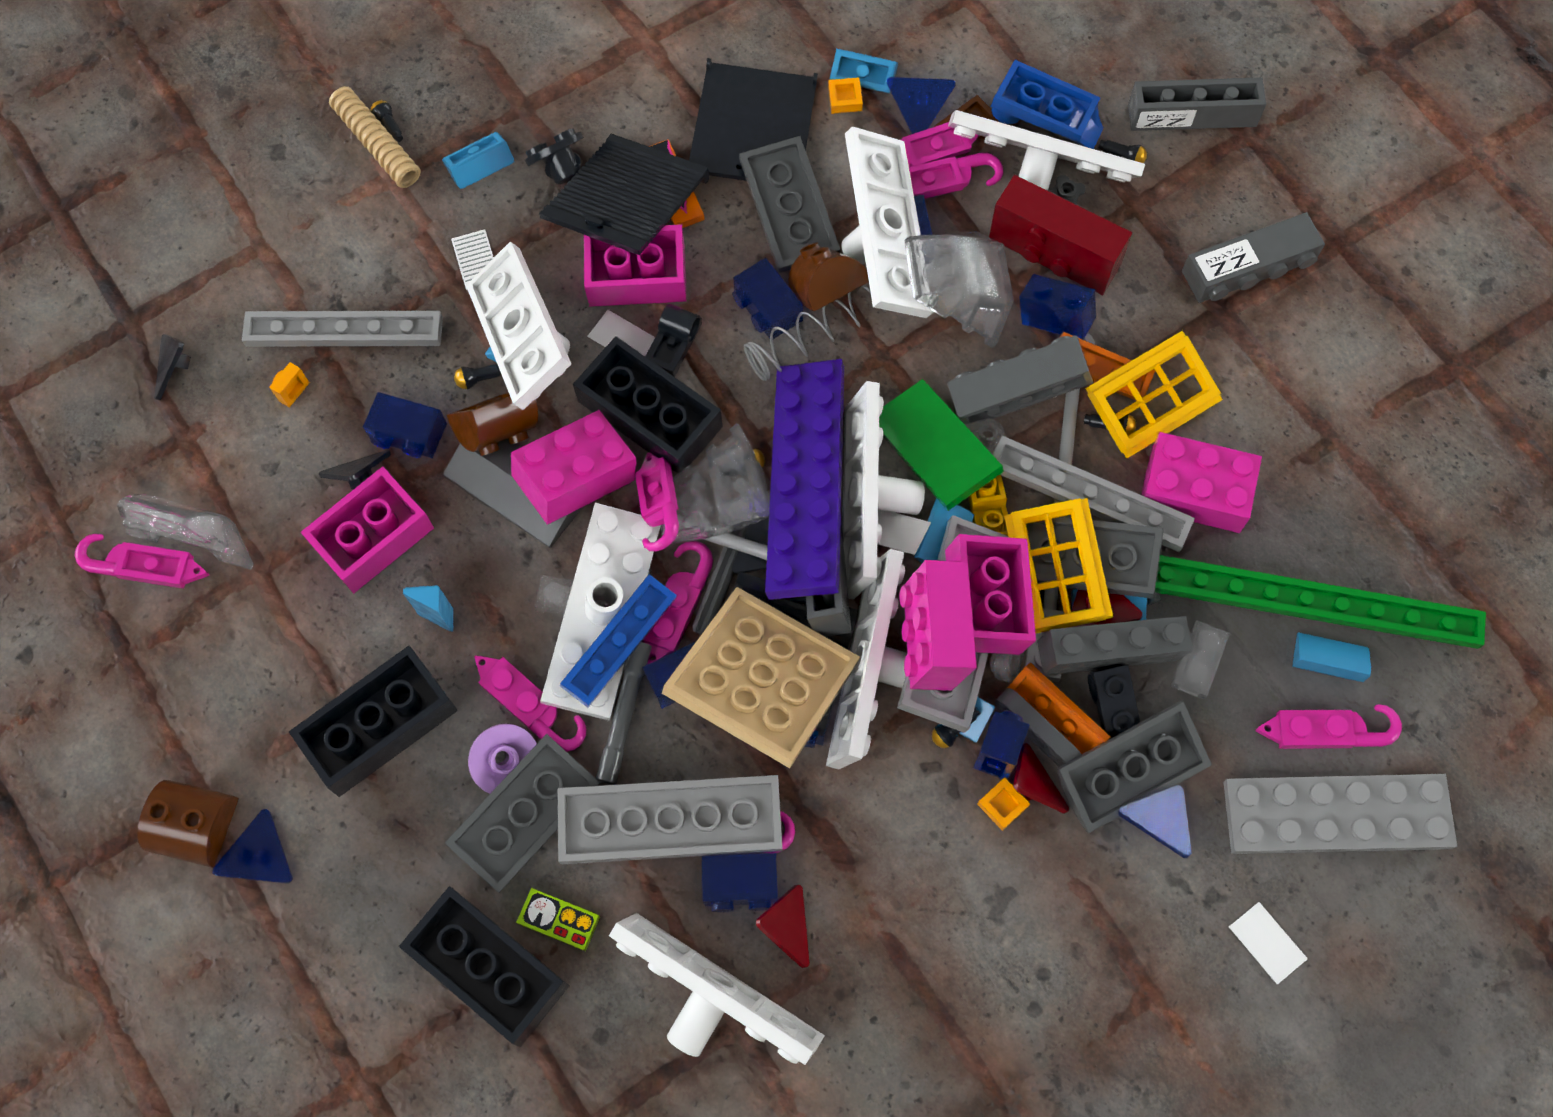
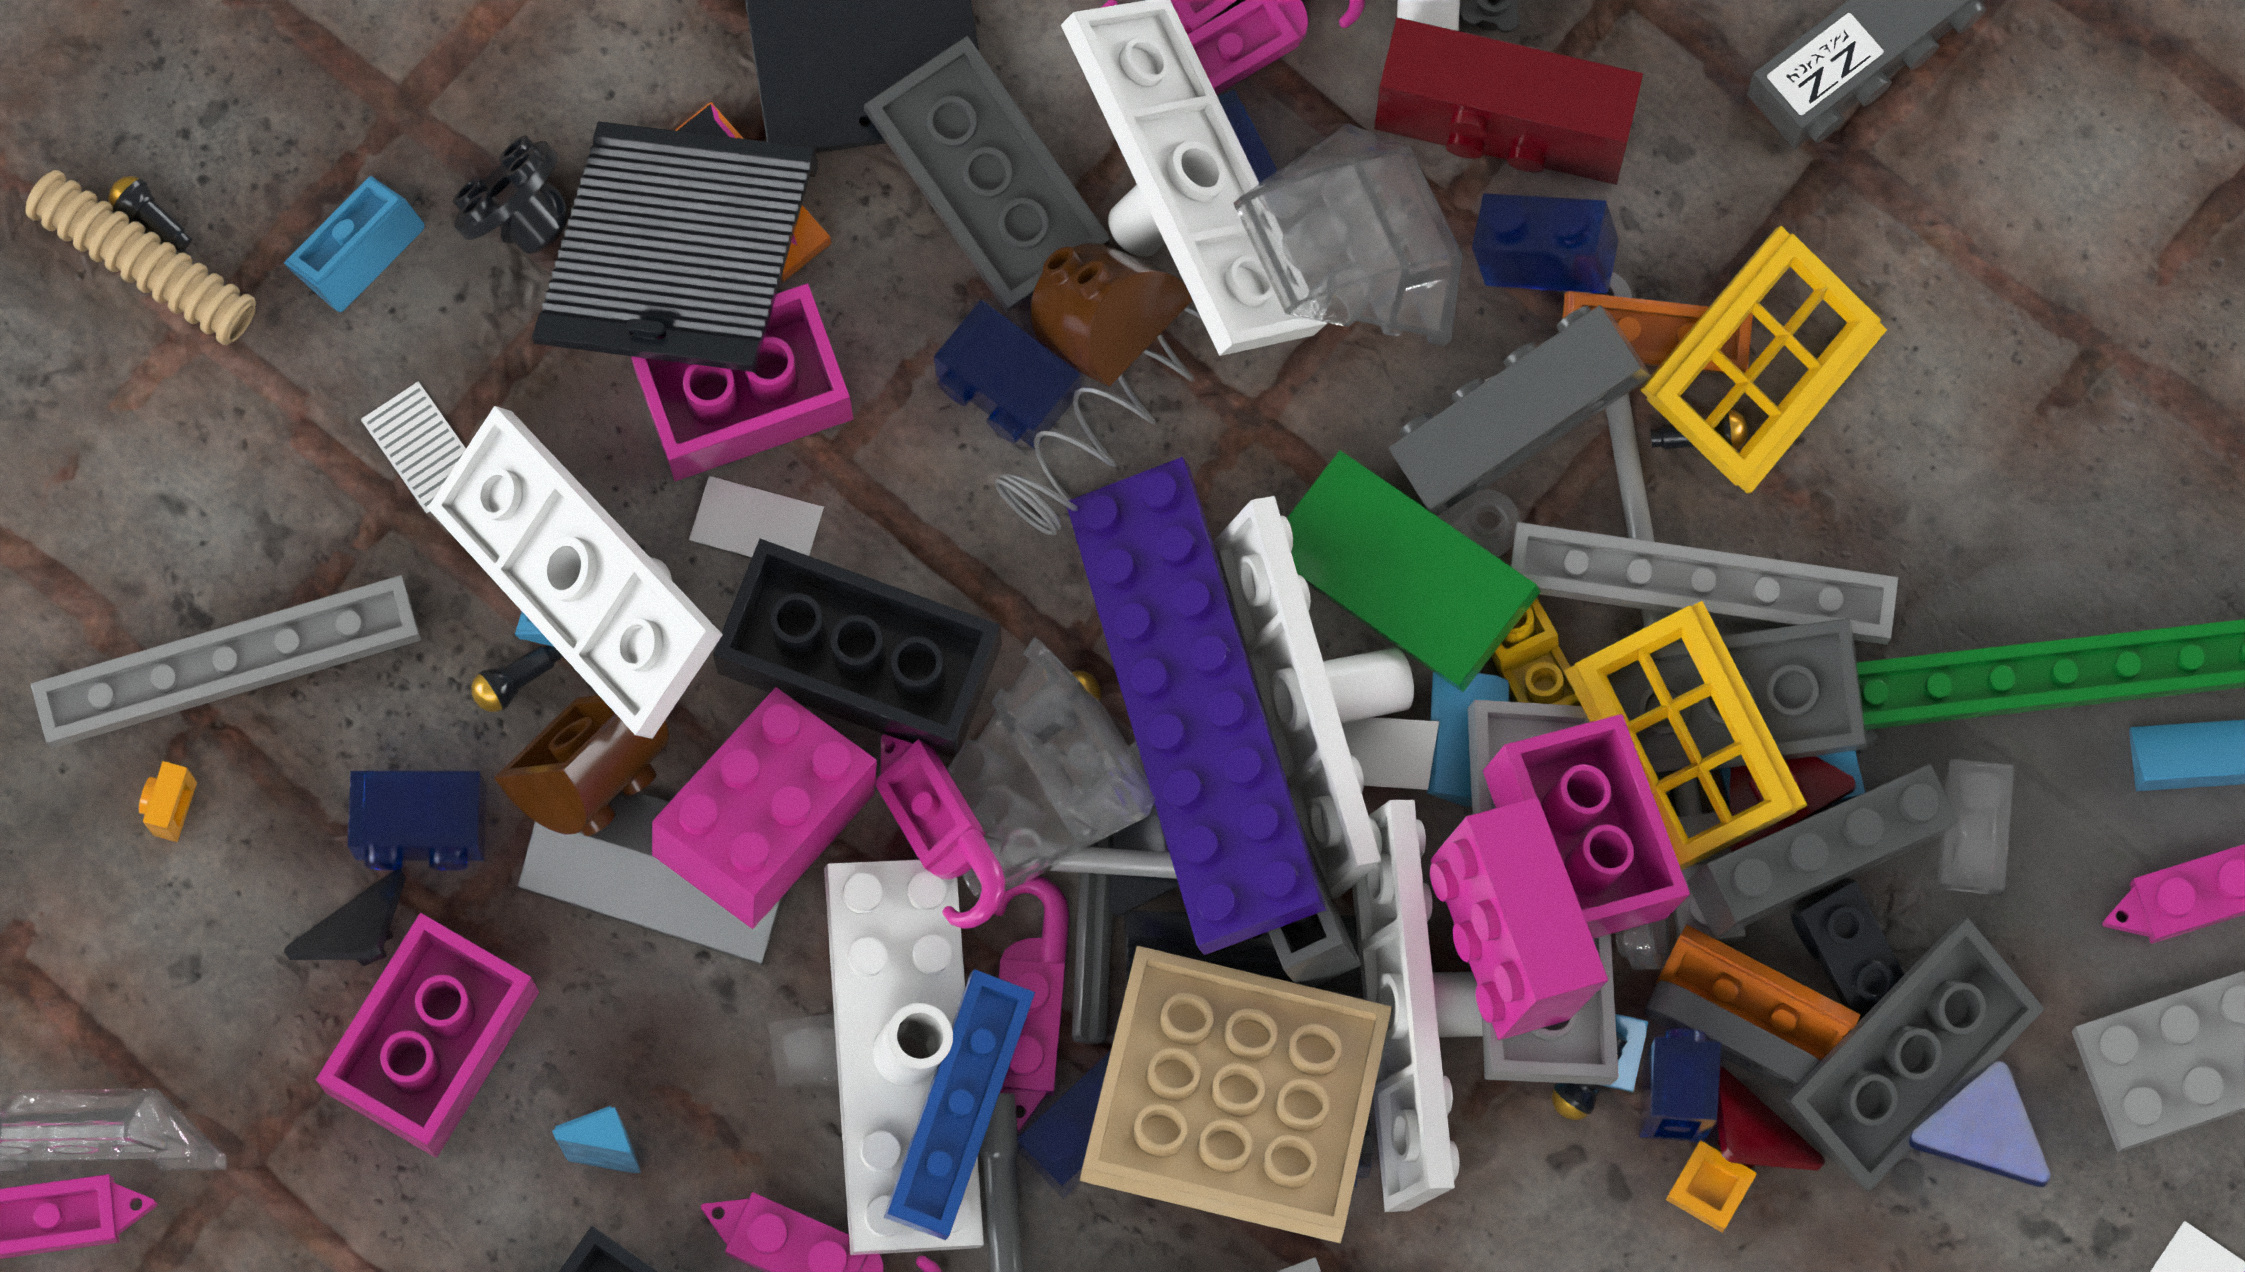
camera: 20 degrees left, 5 degrees up
black plate [645,304,702,377] -> none
dark pink brick [1141,432,1262,533] -> none

